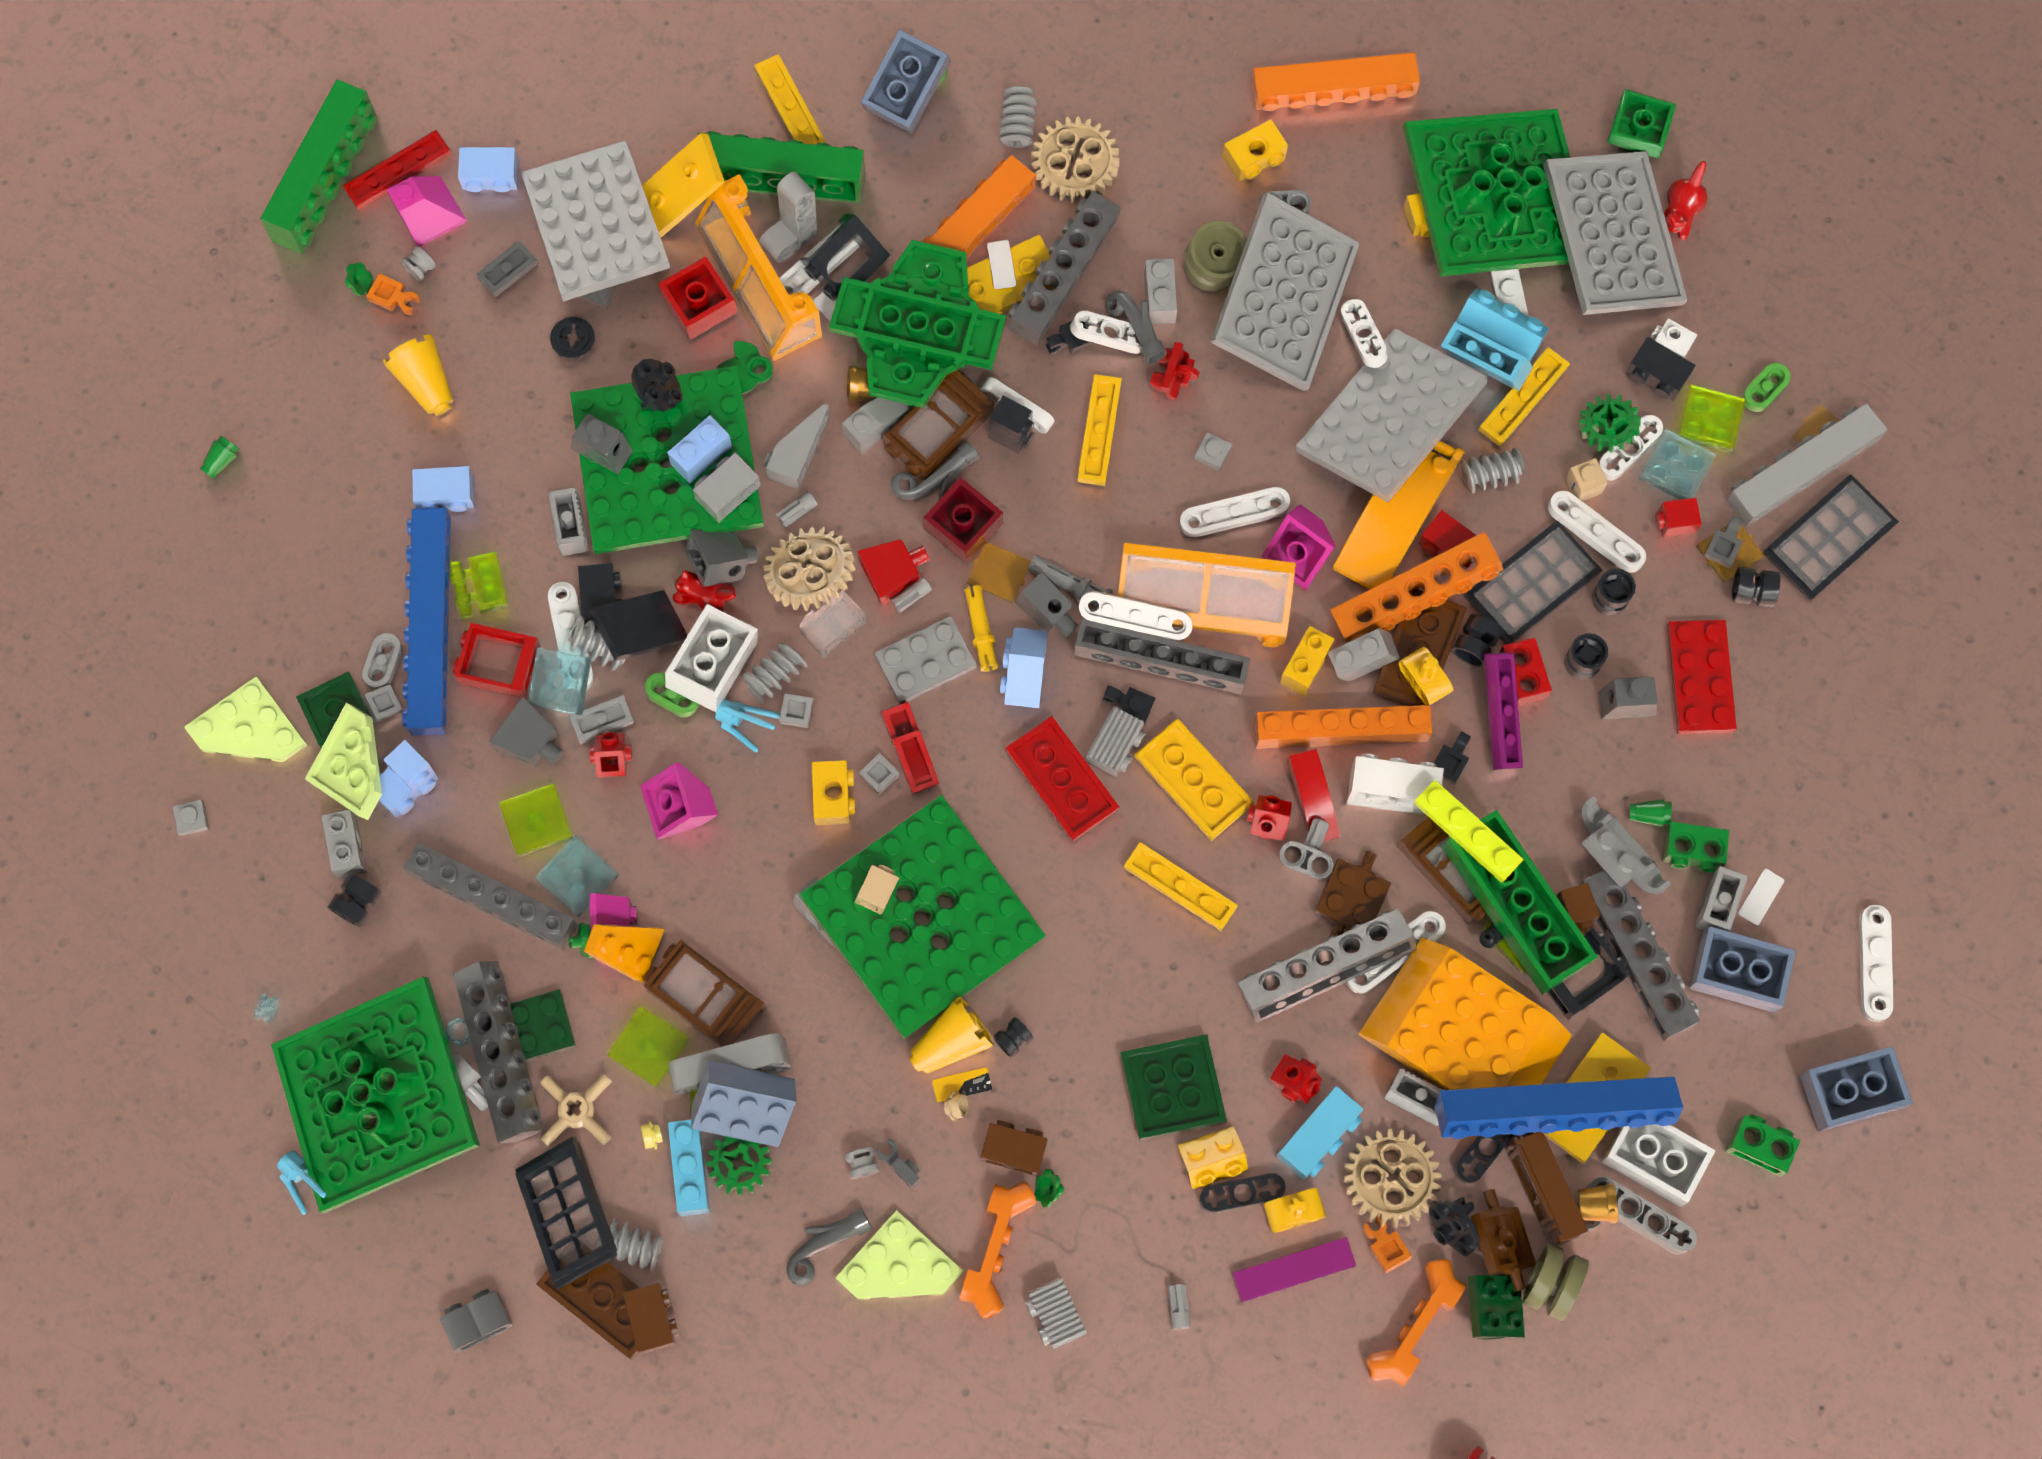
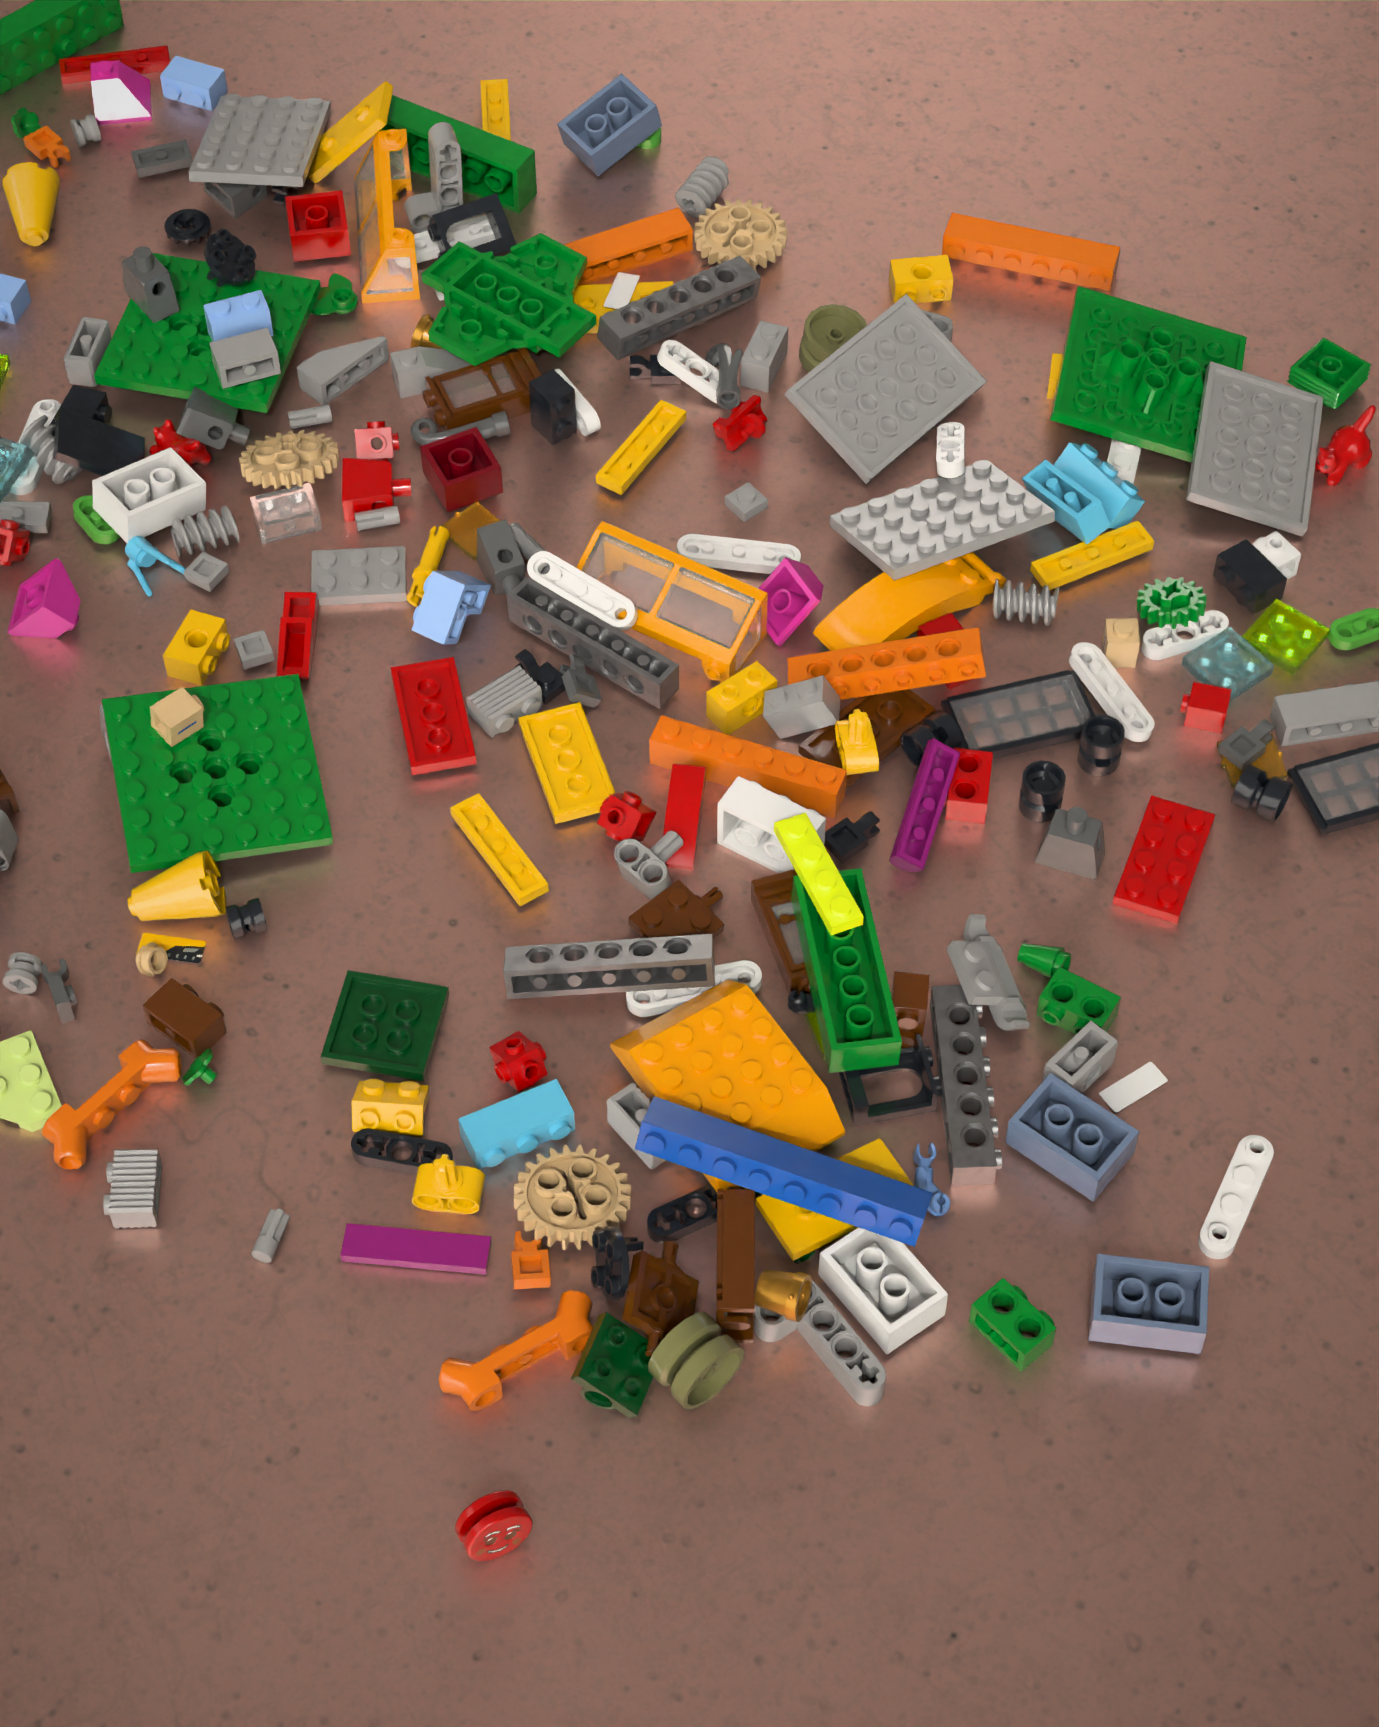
camera: 25 degrees right, 20 degrees down
none -> brick [354,421,400,461]
none -> dark grey plate [560,654,602,708]
none -> medium blue arm [913,1142,950,1217]

